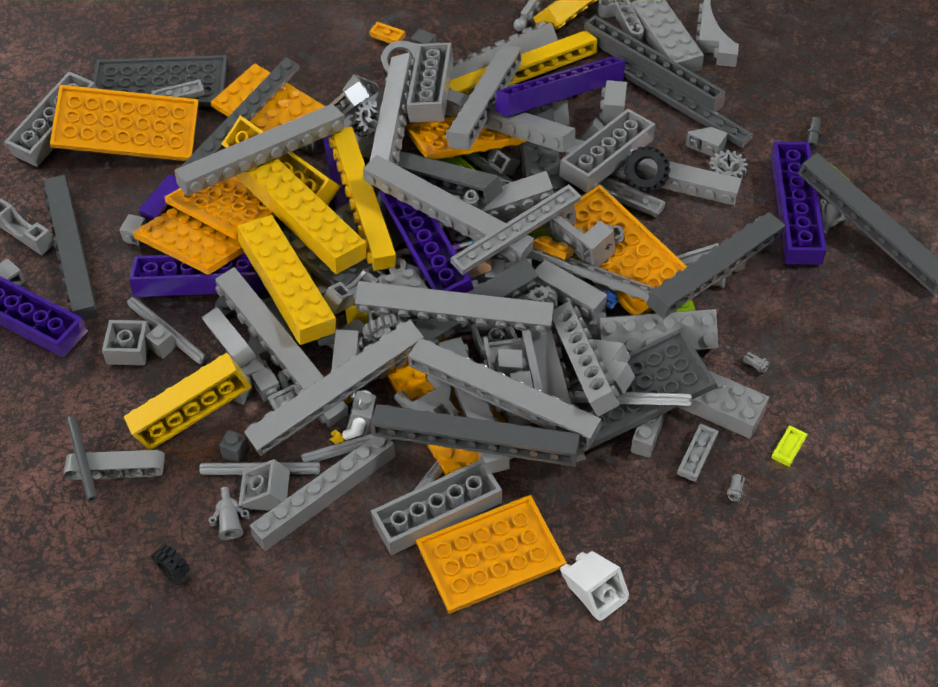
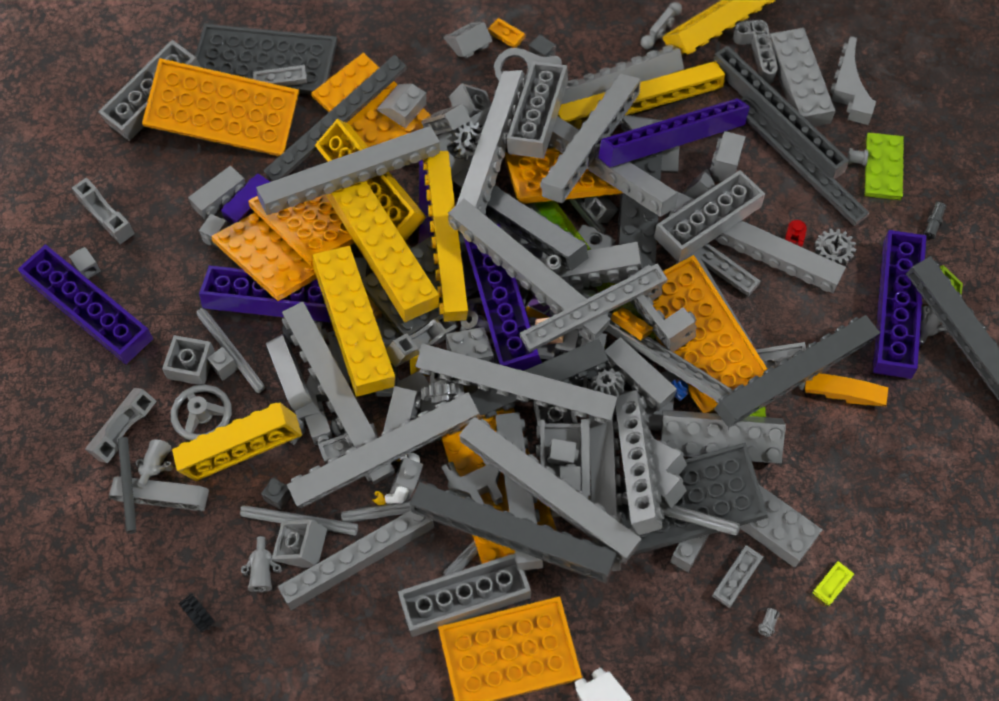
camera: 10 degrees right, 10 degrees up
dark grey brick [42,175,99,321] -> none
light grey bush [611,225,624,244] -> none
black tyre [624,146,671,192] -> none
light grey slope [685,127,728,157] -> none
light grey pin [743,352,770,373] -> none
none -> light grey arch [85,388,157,463]
none -> light grey piece [136,439,173,488]
none -> light grey piece [170,384,232,440]
none -> light grey brick [188,165,246,220]
none -> light grey slope [377,84,426,129]
none -> light grey slope [444,22,493,58]
none -> red plate [785,220,807,247]
none -> light orange slope [805,373,889,407]
none -> light grey bush [847,148,868,166]
none -> lime plate [864,133,904,200]

